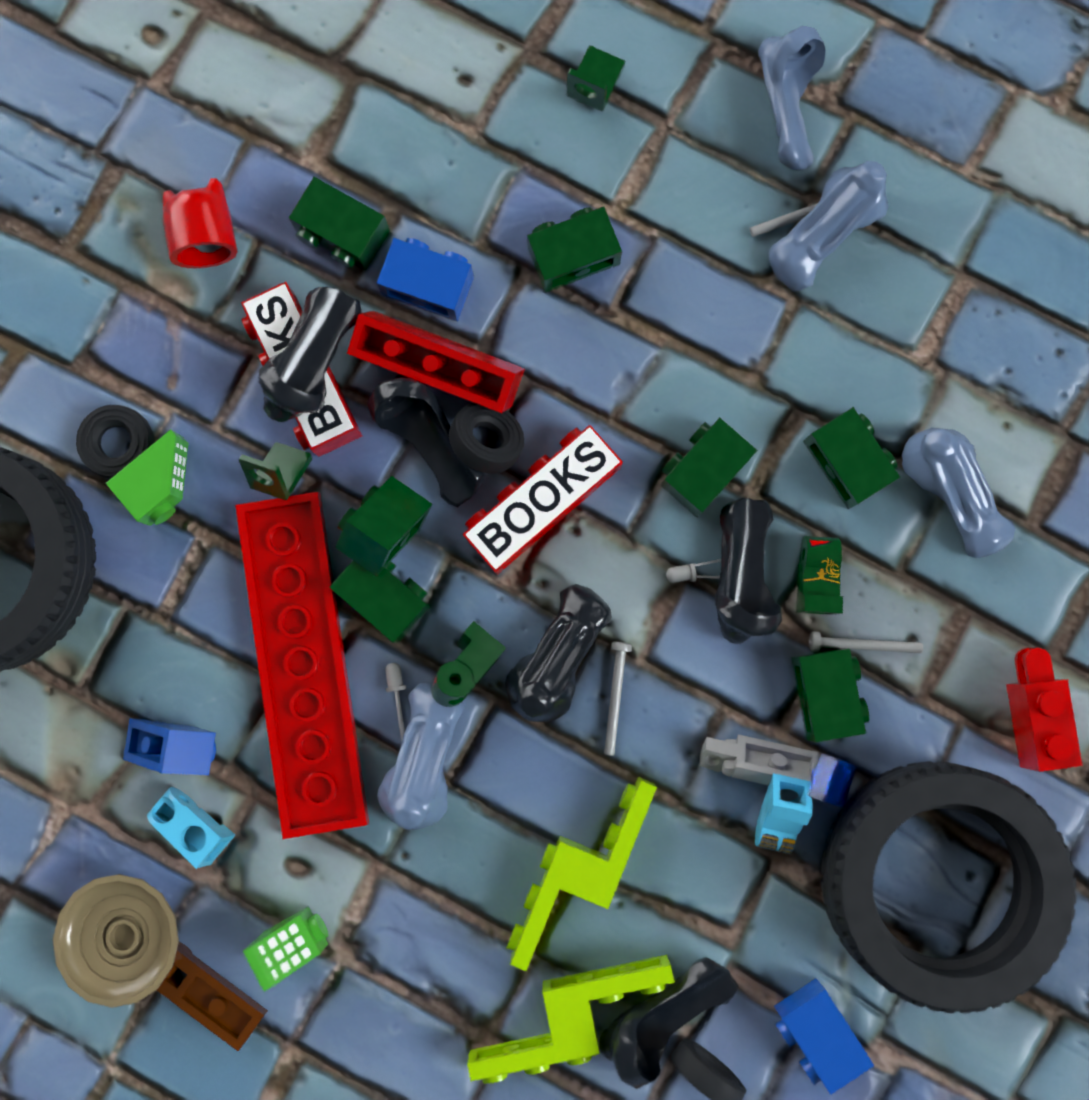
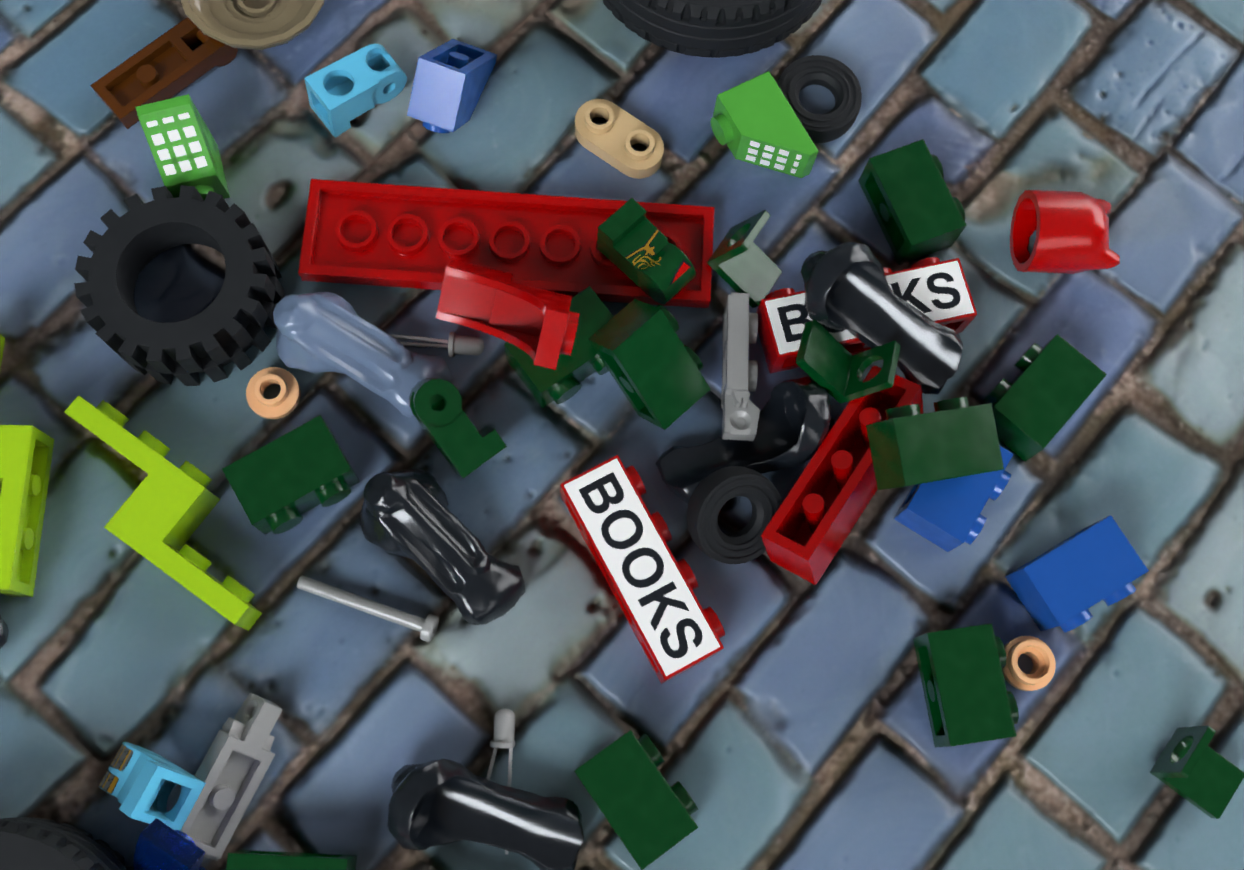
camera: 90 degrees right, 10 degrees down
none -> black tyre [74,185,284,386]
none -> dark green brick [222,415,360,535]
none -> light nougat plate [246,367,301,419]
none -> red arch [435,260,580,370]
none -> tan plate [575,99,664,179]
none -> dark green leg [597,198,696,305]
none -> light grey hinge [721,292,760,441]
none -> dark green bracket [796,320,901,404]
none -> dark green brick [858,139,967,265]
none -> dark green brick [866,397,1004,490]
none -> light nougat plate [1002,636,1056,691]
none -> blue brick [1005,515,1149,633]

